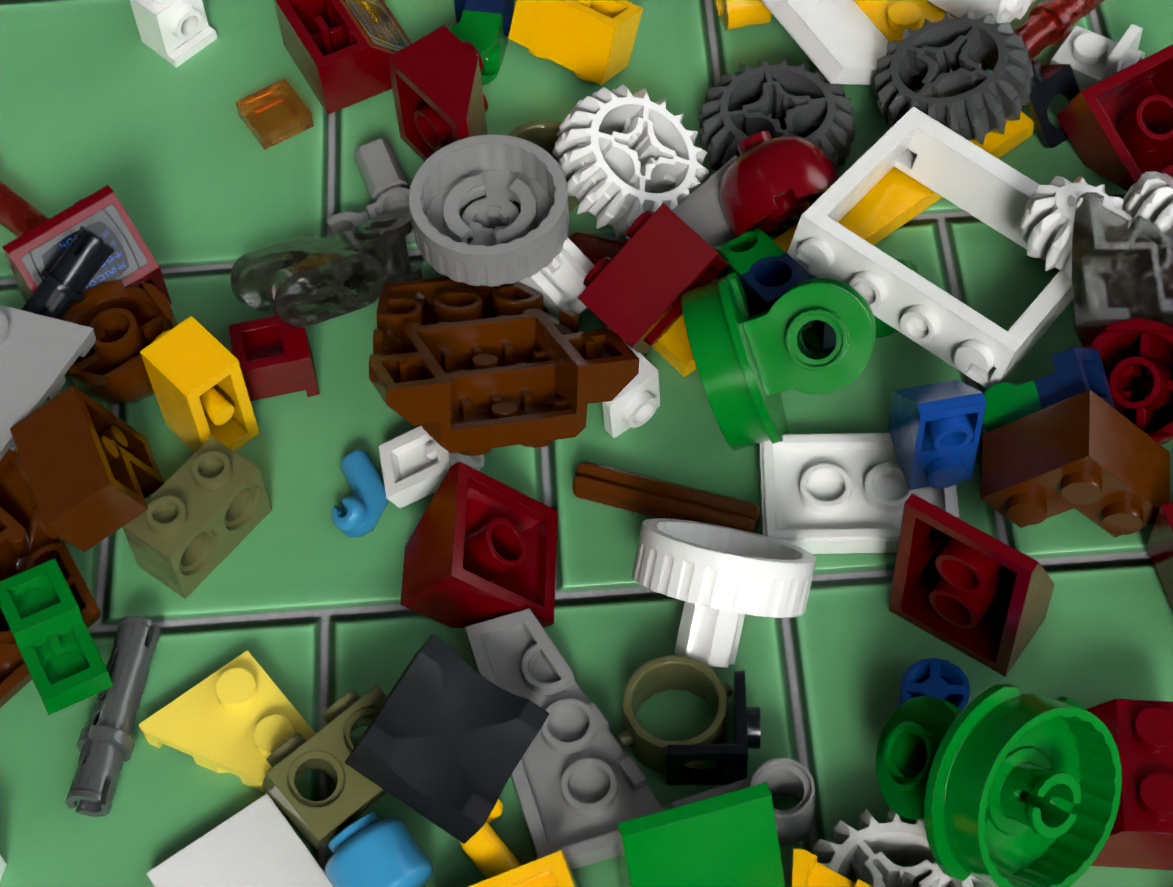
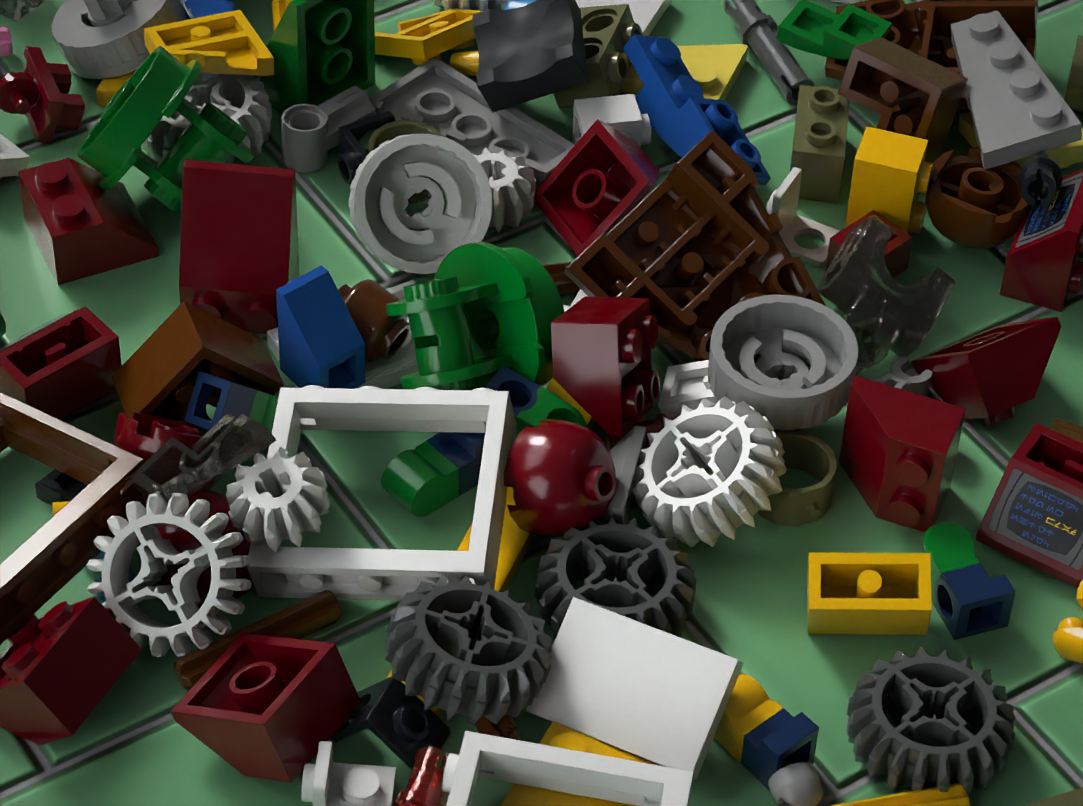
camera: 145 degrees right, 10 degrees down
none -> reddish brown head [338,279,411,362]
none -> white gear [473,148,536,233]
none -> white brick [572,94,651,148]
none -> blue slope [623,34,771,185]
none -> white bracket [766,167,840,267]
none -> dark red slope [912,317,1061,425]

